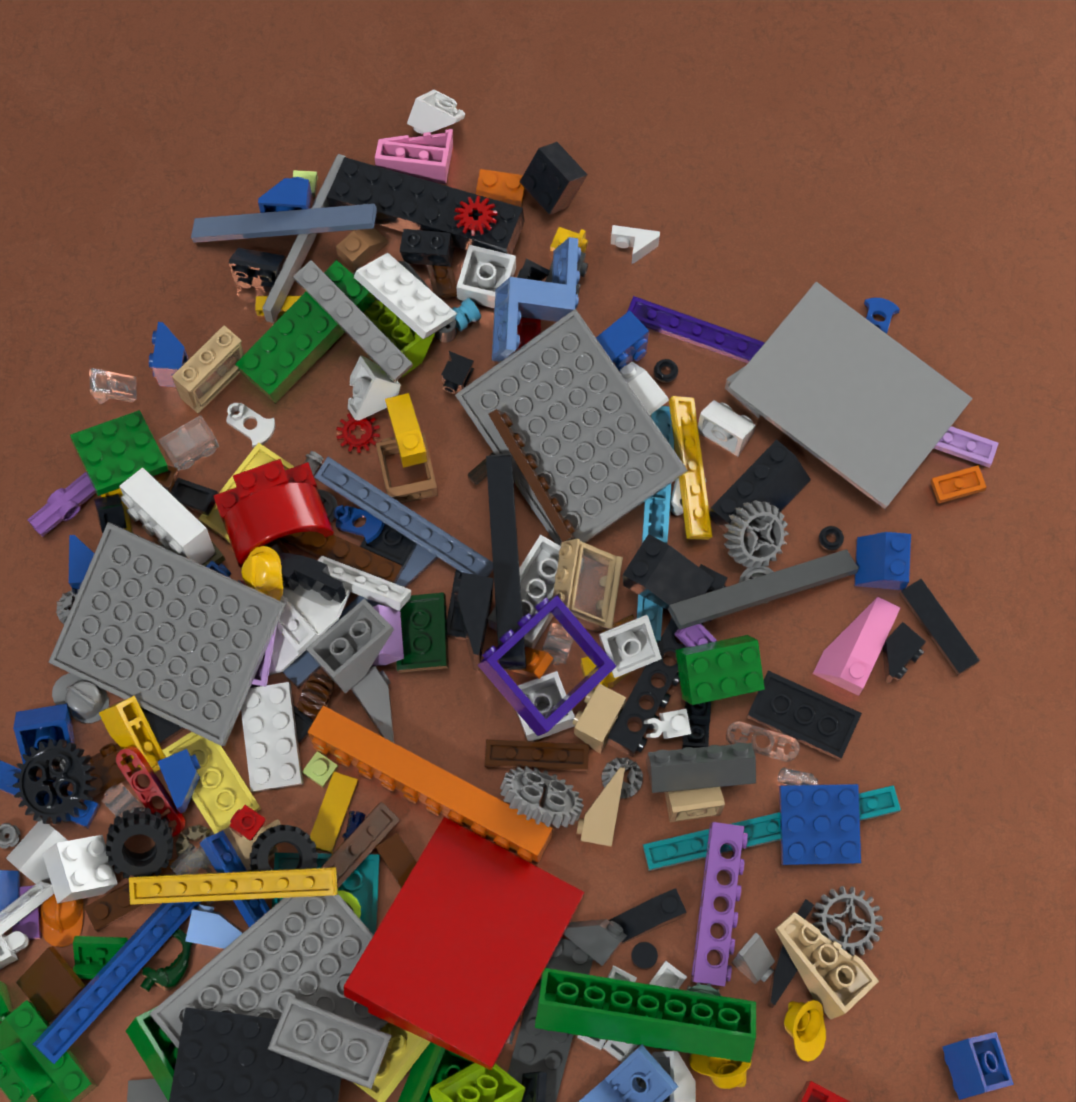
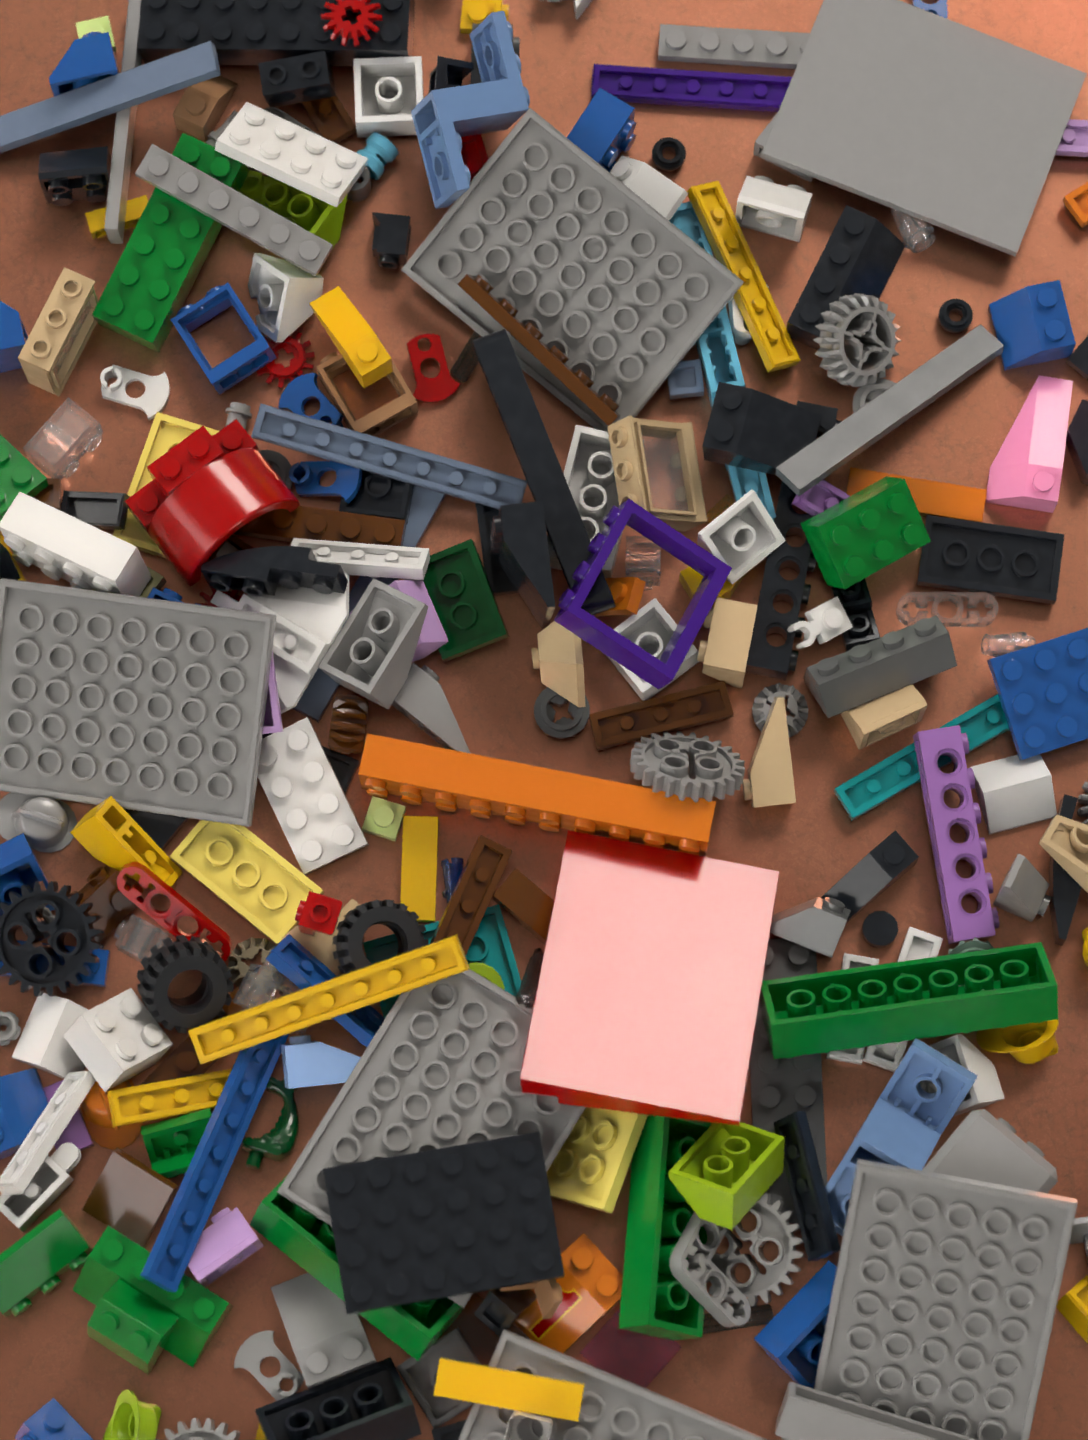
camera: 15 degrees left, 5 degrees up
blue slope [157,749,201,813] -> none
yellow piece [241,546,283,601] -> none
light grey tile [268,997,392,1089] -> none
none -> yellow tile [107,1069,232,1127]
none -> blue window [170,283,277,395]
none -> lavender slope [188,1207,264,1287]
none -> blue piece [278,373,344,427]
none -> red piece [406,333,461,402]
none -> clear smoke axle [516,948,544,1008]
none -> tan slope [531,621,586,707]
none -> dark grey gear [534,687,590,740]
none -> light grey plate [658,24,810,69]
none -> sand blue plate [667,359,704,399]
none -> orange tile [846,467,987,522]
none -> clear cone [891,209,936,253]
none -> white slope [970,754,1057,835]

